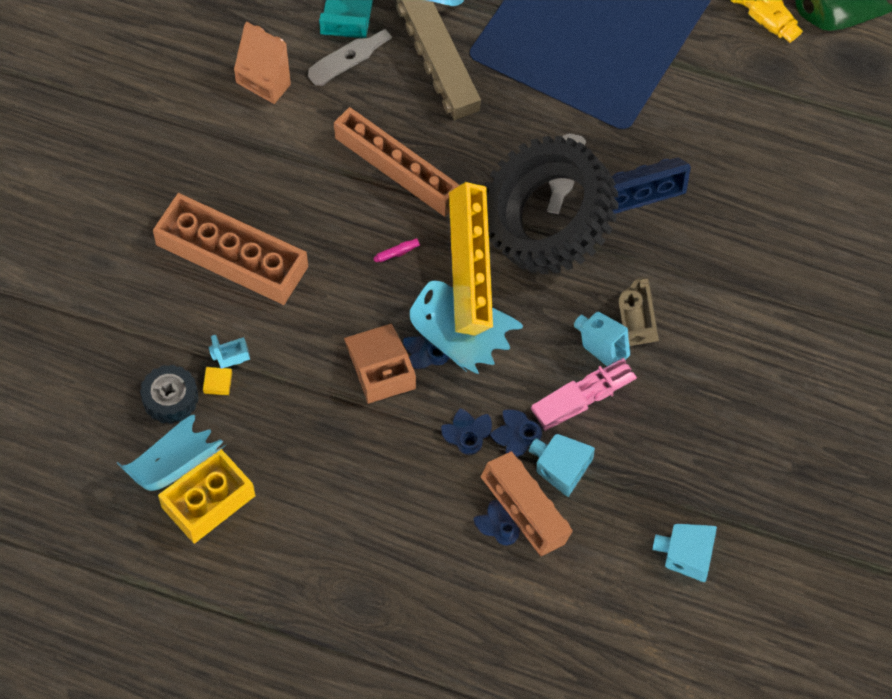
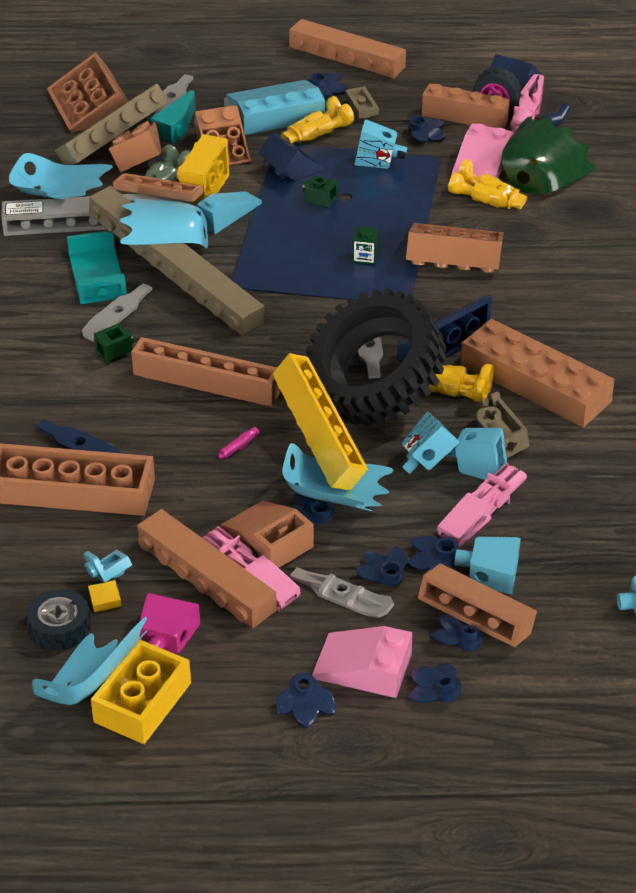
camera: 20 degrees left, 20 degrees down
nougat slope [234,22,291,104] -> none
none -> dark blue piece [36,419,123,454]
none -> dark green brick [94,323,134,365]
none -> nougat brick [137,509,277,629]
none -> dark pink torso [139,593,200,654]
none -> bright pink arm [202,526,301,611]
none -> dark blue plate [276,673,336,729]
none -> light grey piece [290,567,394,618]
none -> bright pink slope [312,626,412,698]
none -> dark green brick [353,227,379,265]
none -> medium azure torso [399,411,459,474]
none -> nougat slope [406,223,504,273]
none -> dark blue plate [407,662,462,703]
none -> yellow piece [428,363,494,403]
none -> nougat brick [461,319,615,428]

